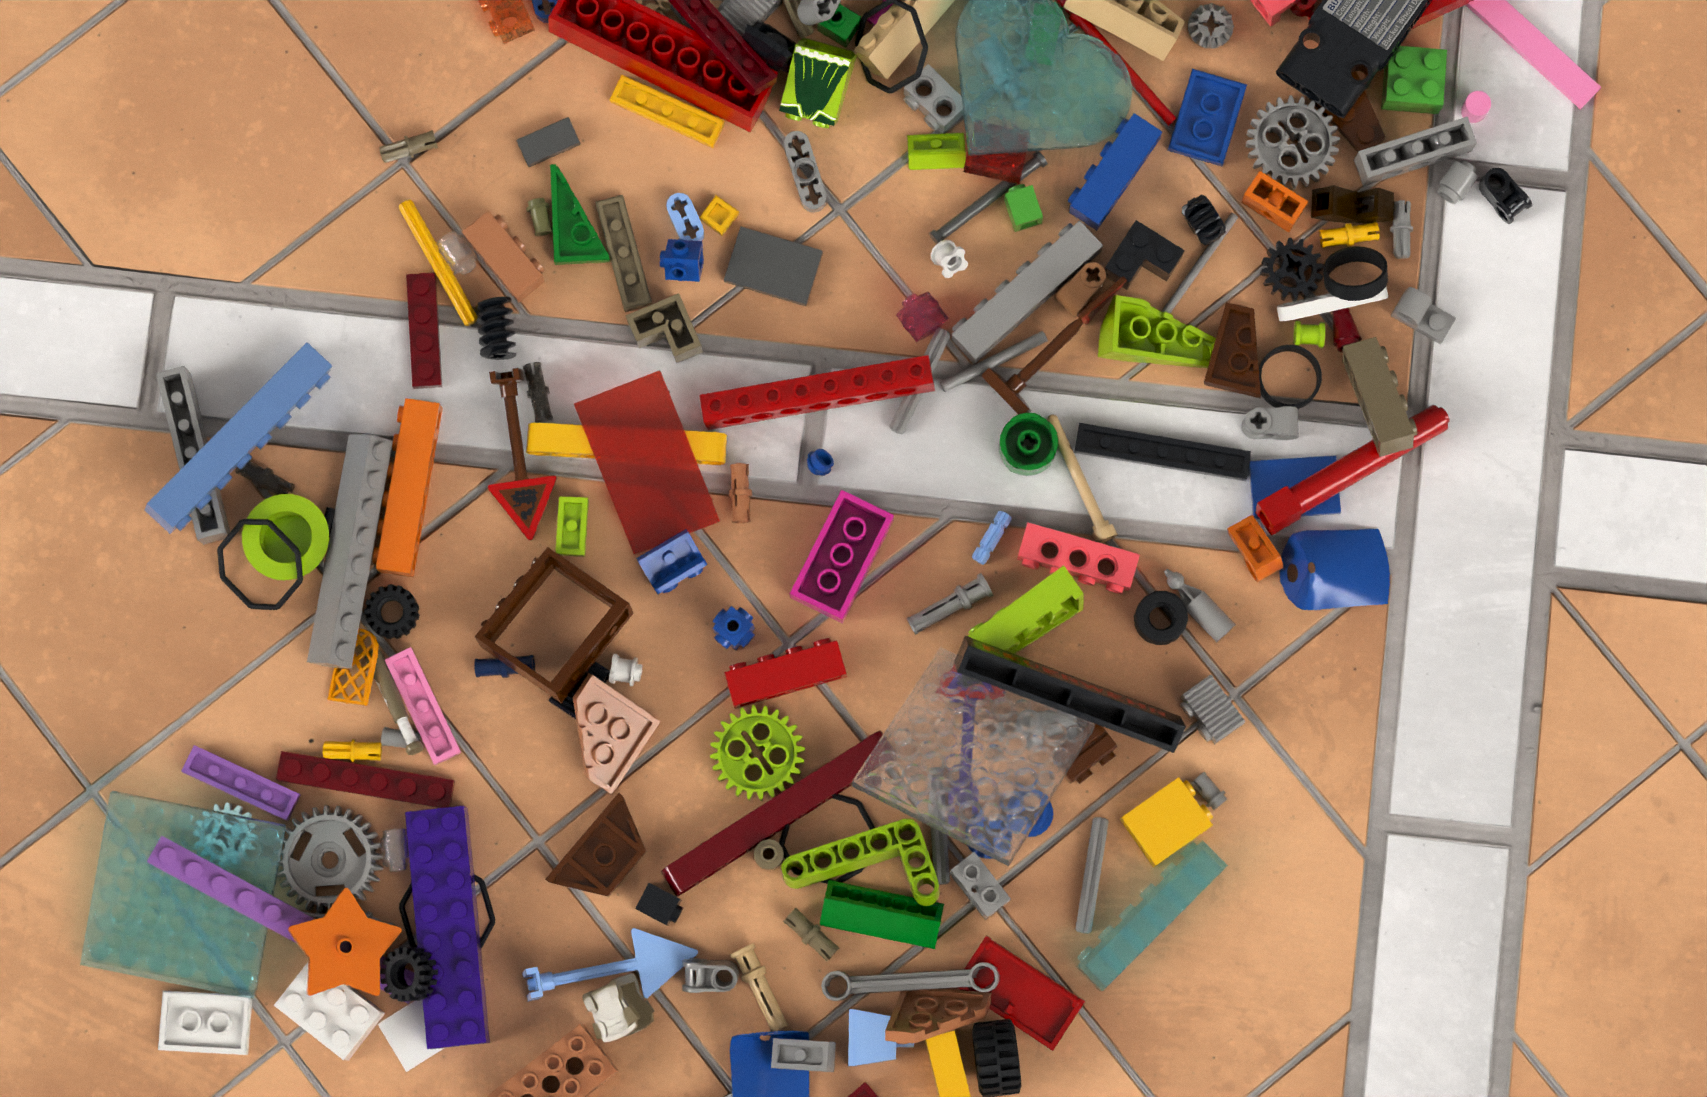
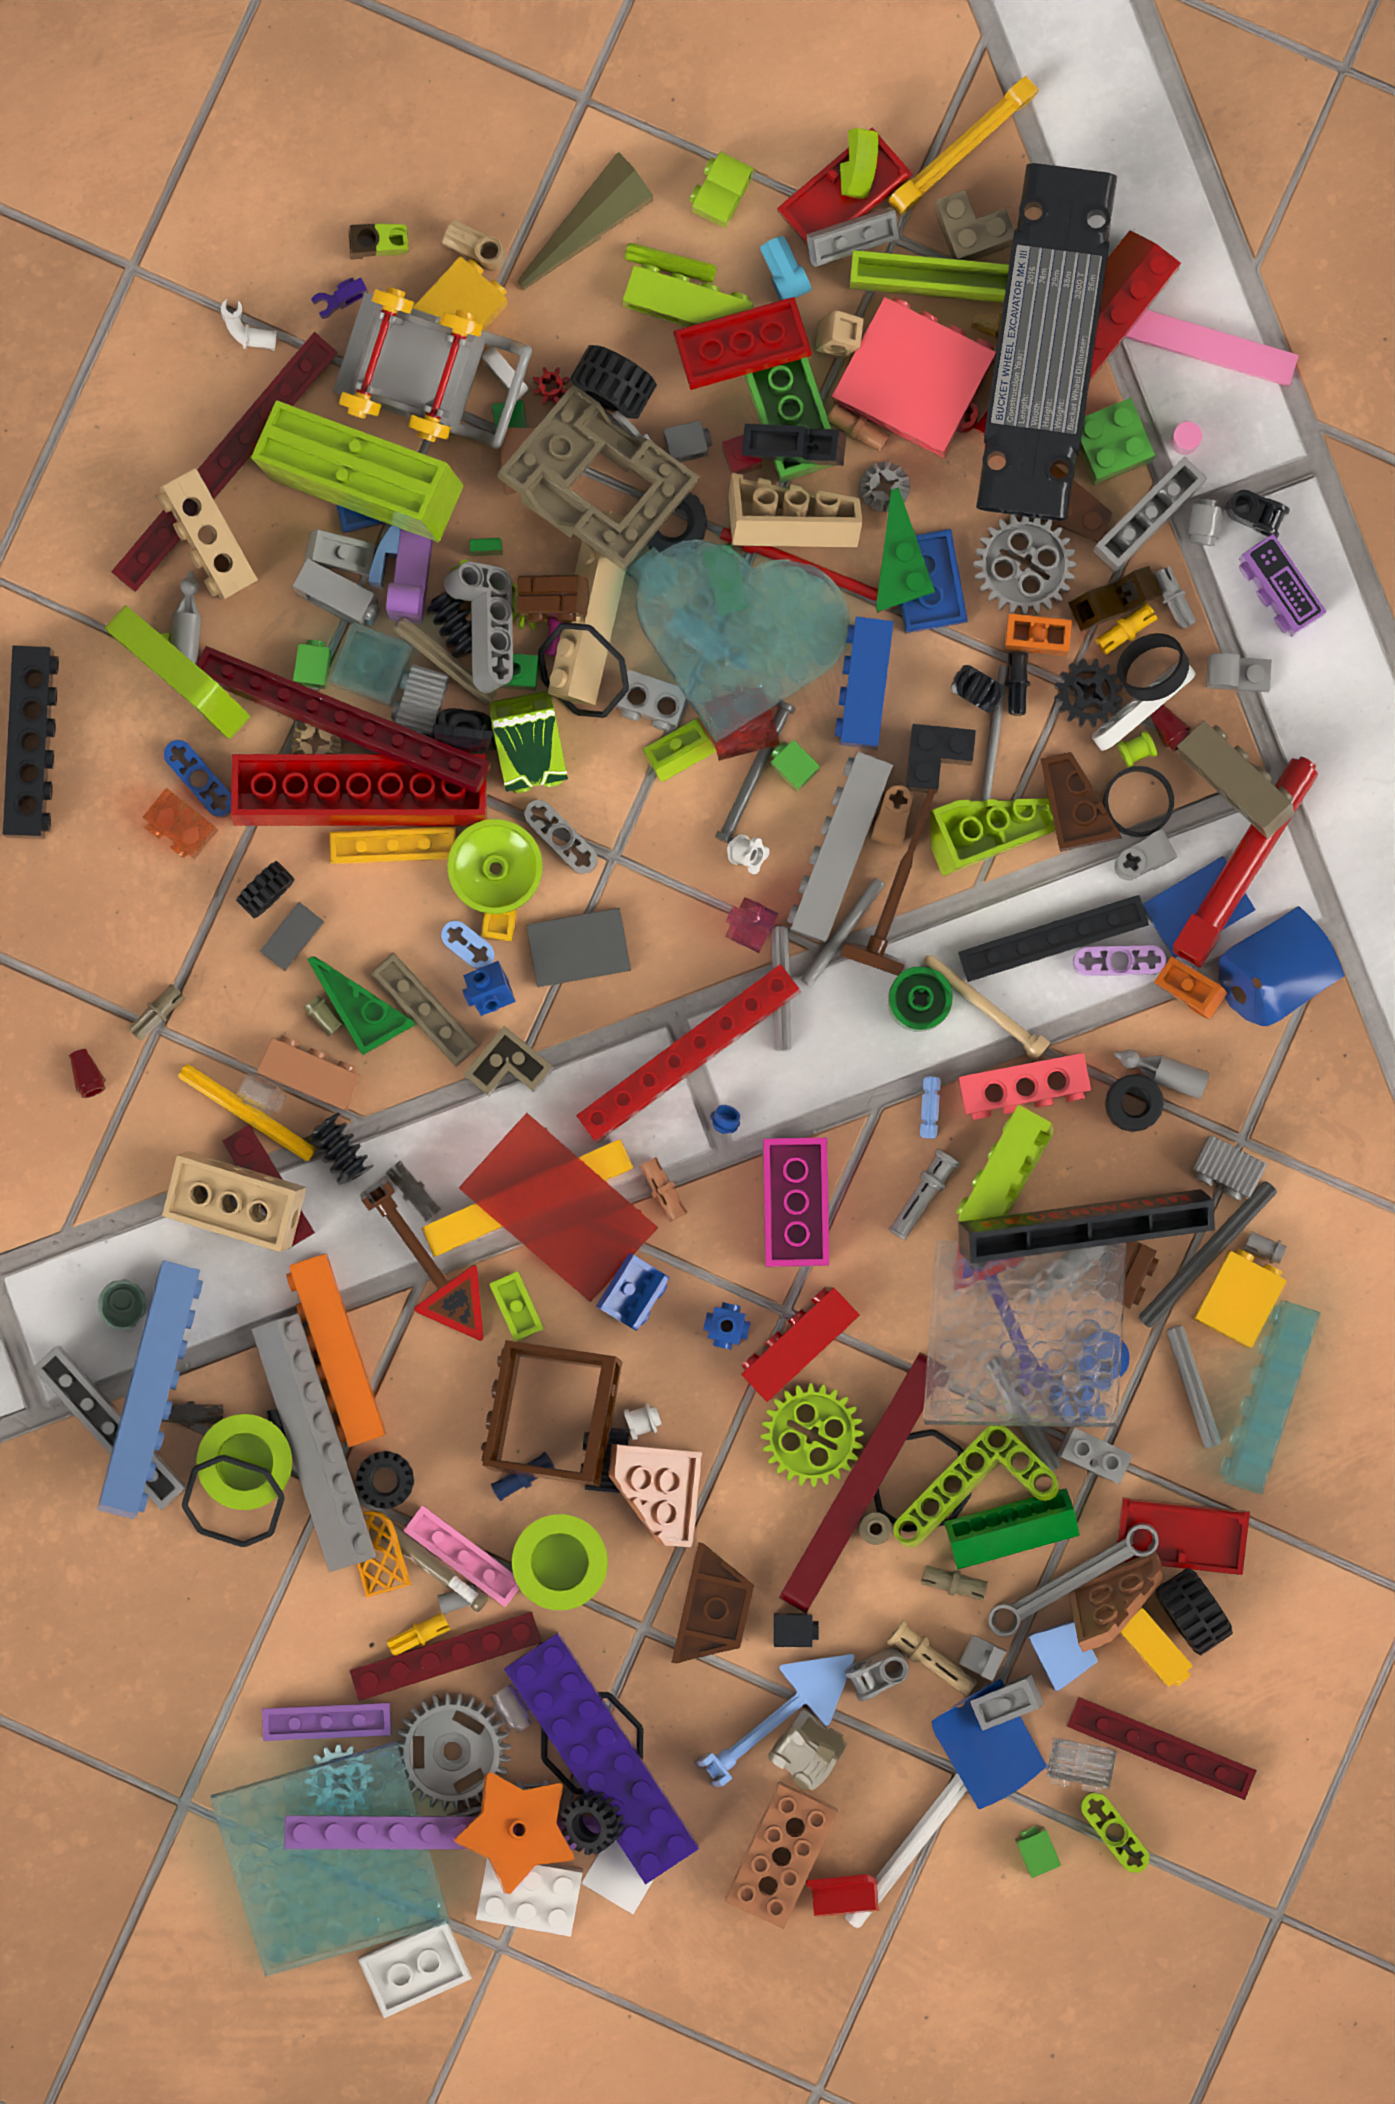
camera: 30 degrees left, 5 degrees up
none -> dark red cone [69,1049,106,1098]
none -> sand green hair [98,1279,146,1330]
none -> tan brick [162,1151,307,1252]
none -> black tyre [236,861,295,919]
none -> lime dish [447,819,543,914]
none -> lime hose [512,1514,608,1610]
none -> green wing [876,487,935,613]
none -> light grey plate [959,1635,1006,1681]
none -> black axle [1005,652,1030,716]
none -> lavender beam [1073,945,1166,976]
none -> dark grey axle [1138,1181,1277,1328]
none -> brick [1239,534,1327,637]

